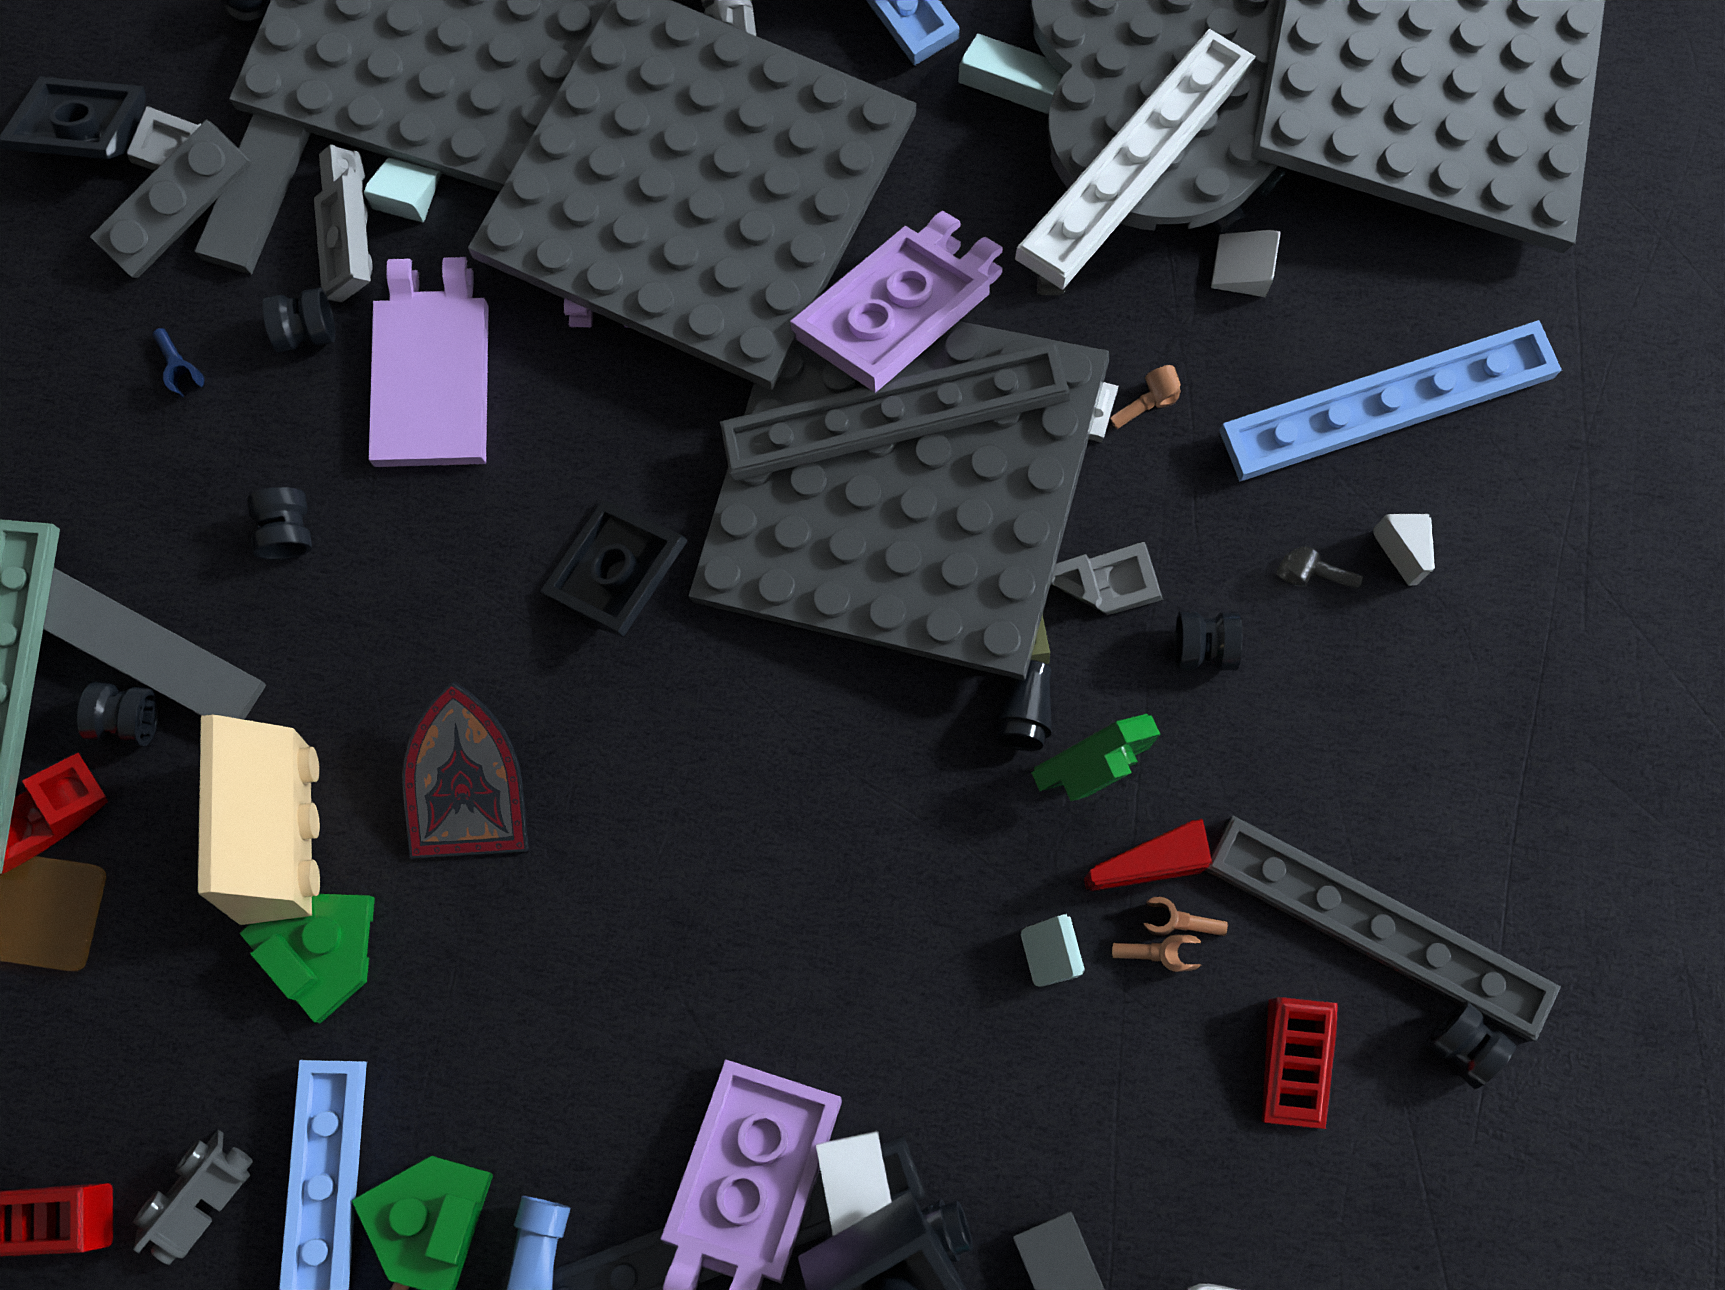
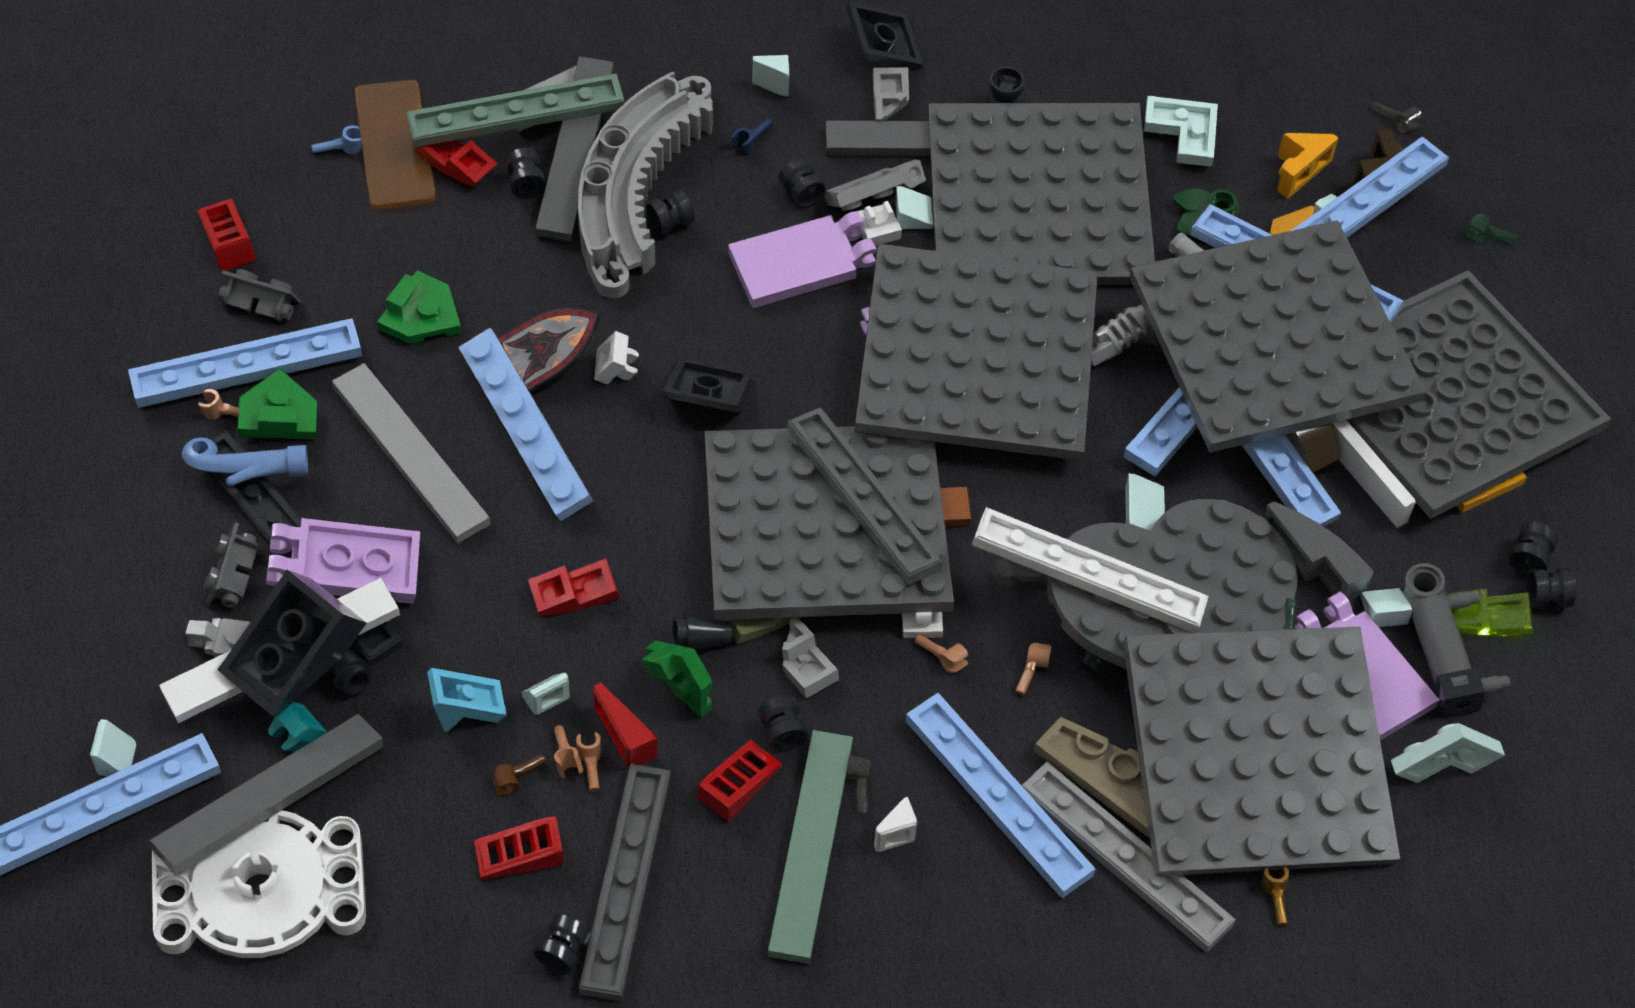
camera: 65 degrees right, 20 degrees down
dark grey plate [90,119,252,278] -> none
slope [198,715,320,925] -> none
lavender tile [790,211,1003,393] -> none
white slope [1211,230,1280,297] -> none
none -> light grey tile [332,363,490,544]
none -> medium azure slope [427,668,506,732]
none -> light blue plate [459,328,593,521]
none -> reddish brown hand [493,754,546,796]
none -> red slope [528,558,620,616]
none -> light grey gear [578,72,713,299]
none -> white tile [594,331,639,385]
none -> red slope [697,740,782,822]
none -> light aqua slope [752,55,789,97]
none -> sand green tile [768,730,853,964]
none -> white tile [857,201,902,246]
none -> nougat hand [1015,643,1051,696]
none -> light grey tile [1022,762,1236,953]
none -> dark tan wing [1034,717,1150,839]
none -> pearl gold hand [1261,866,1289,926]

